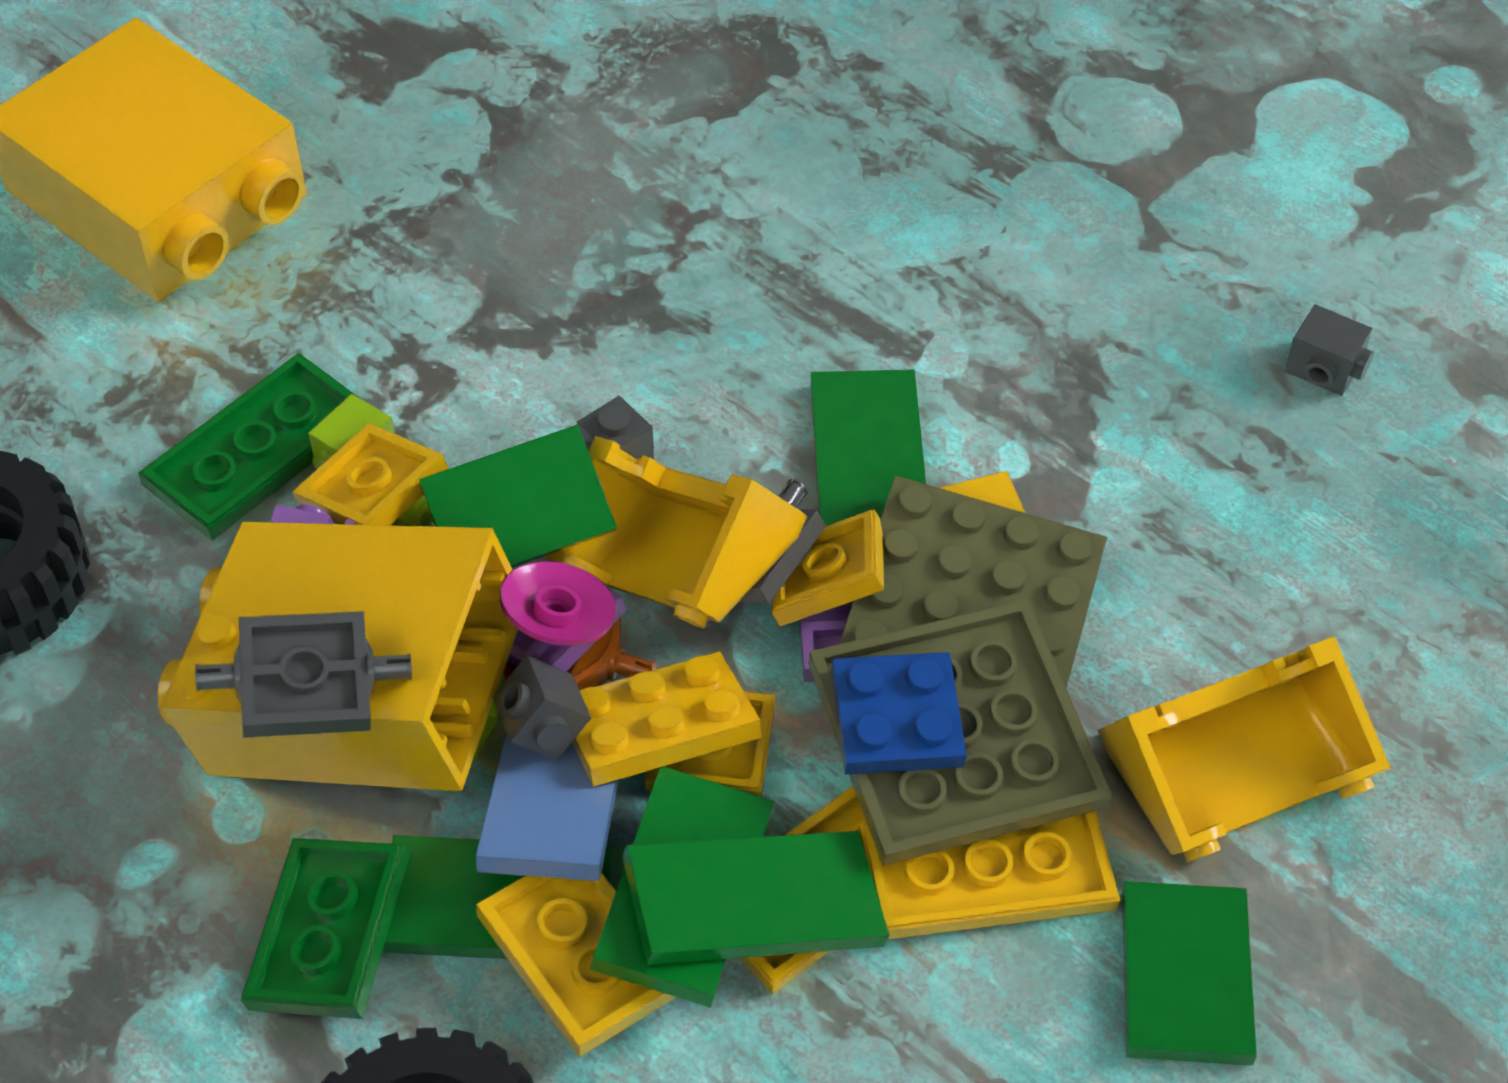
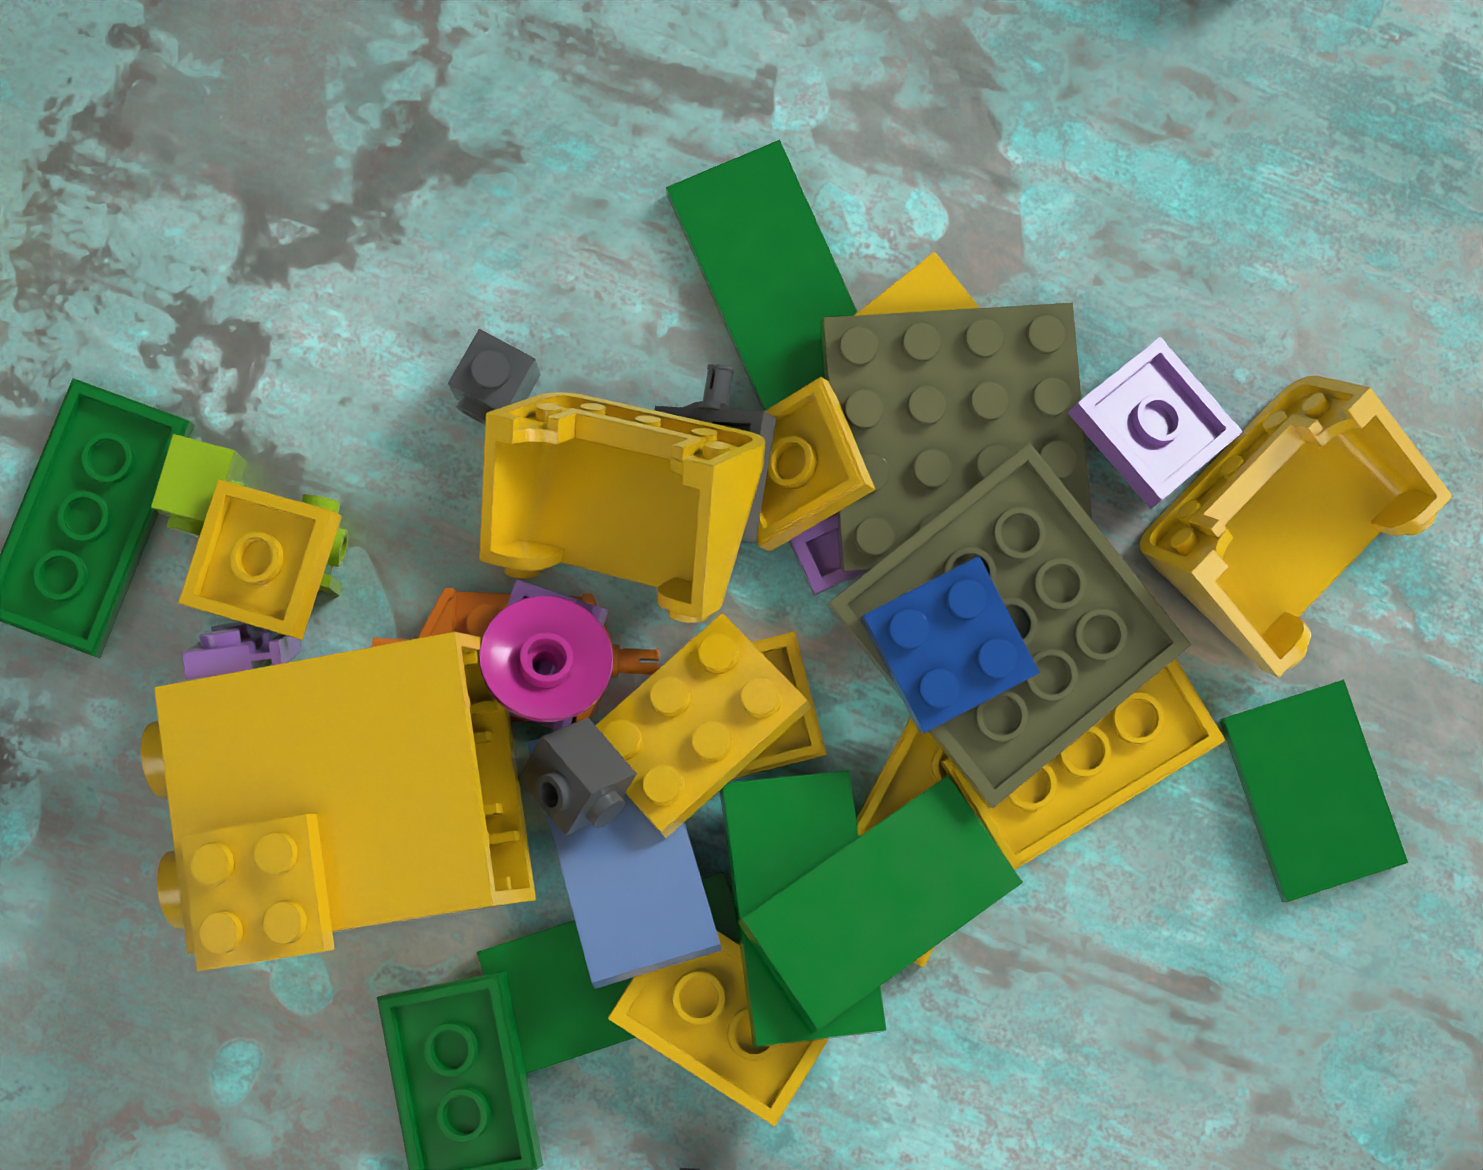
camera: 25 degrees left, 30 degrees up
dark grey plate [195,611,412,738] -> none
green tile [419,424,617,568] -> none
none -> plate [1068,337,1243,509]

